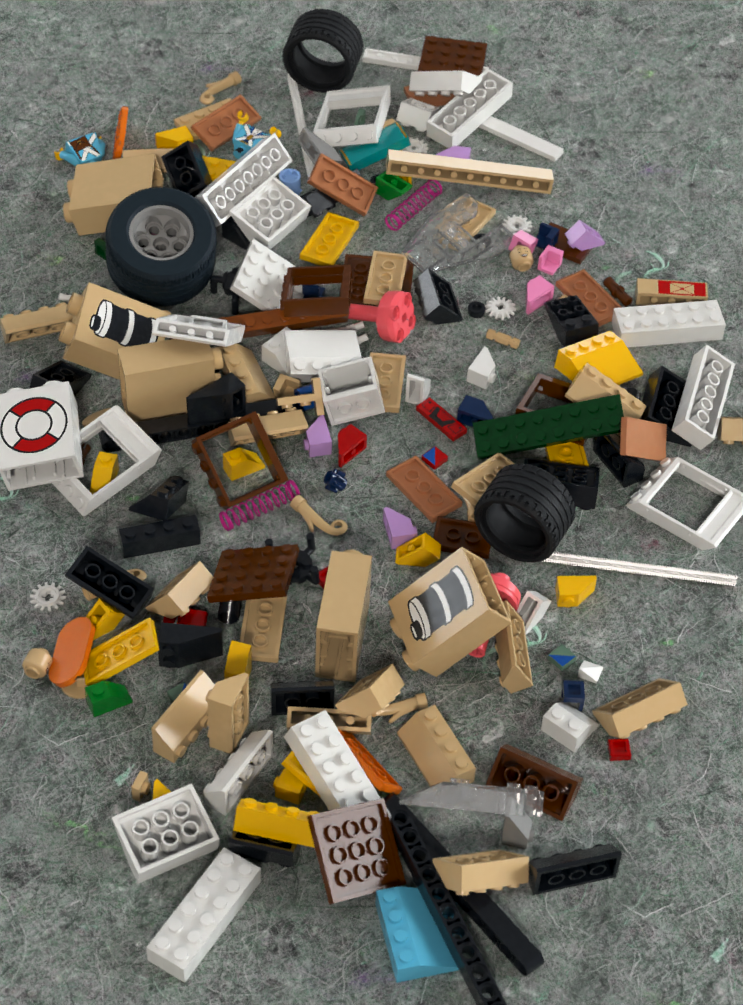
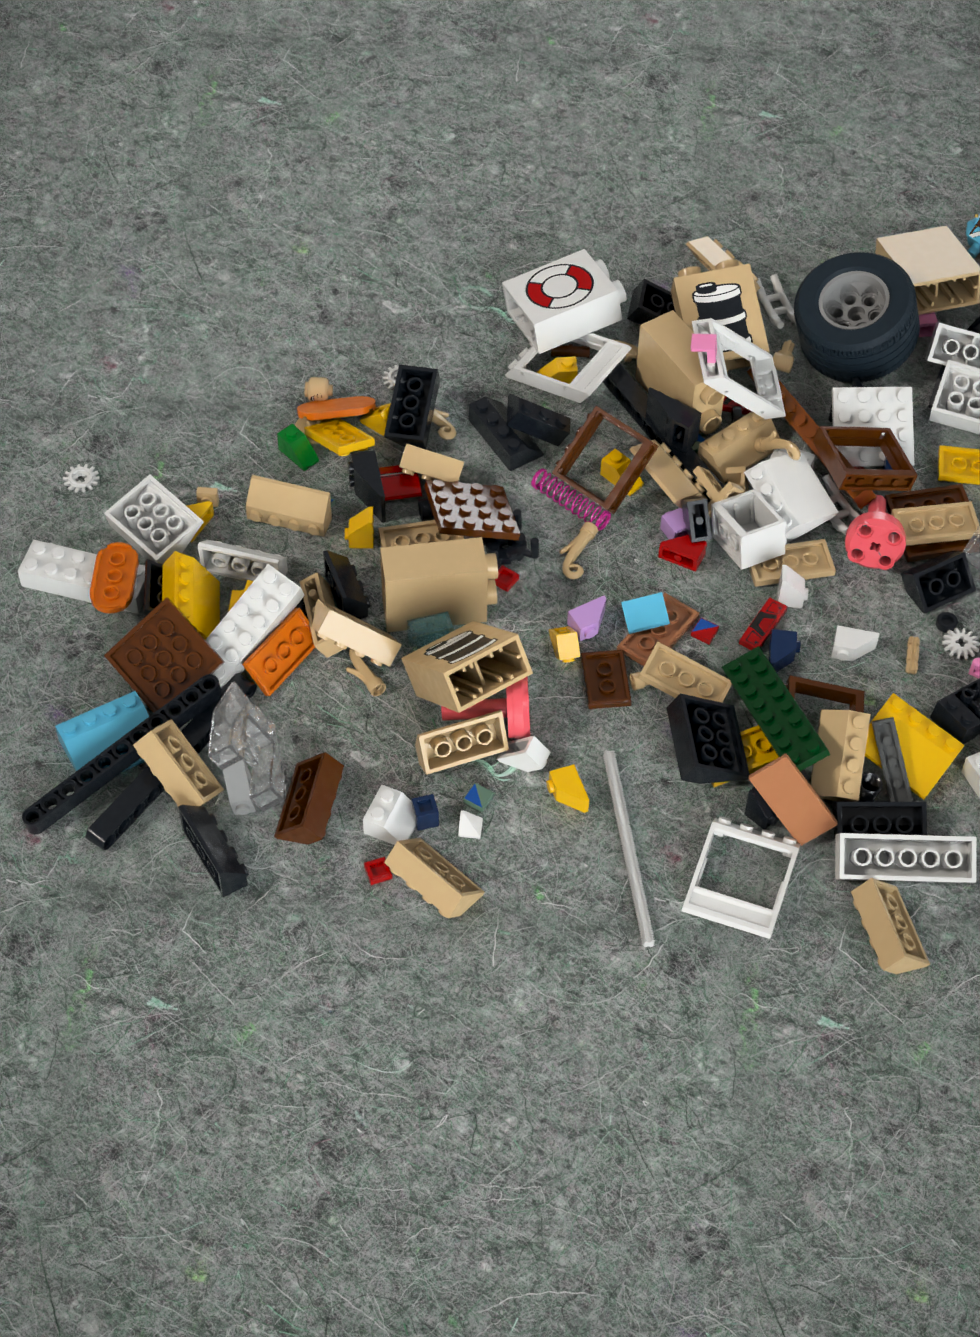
camera: 75 degrees right, 5 degrees up
tan slope [206,673,249,754] -> none
dark blue gear [324,469,347,493] -> none
tan slope [397,705,476,798] -> none
black tyre [474,464,576,562] -> none
none -> white gear [63,464,100,493]
none -> orange tile [90,542,139,613]
none -> clear light blue brick [407,611,454,652]
none -> medium azure slope [621,592,670,634]
none -> black slope [681,497,712,543]
none -> bright pink panel [691,334,717,363]
none -> tan plant [754,431,801,460]
none -> dark grey tile [872,717,913,802]

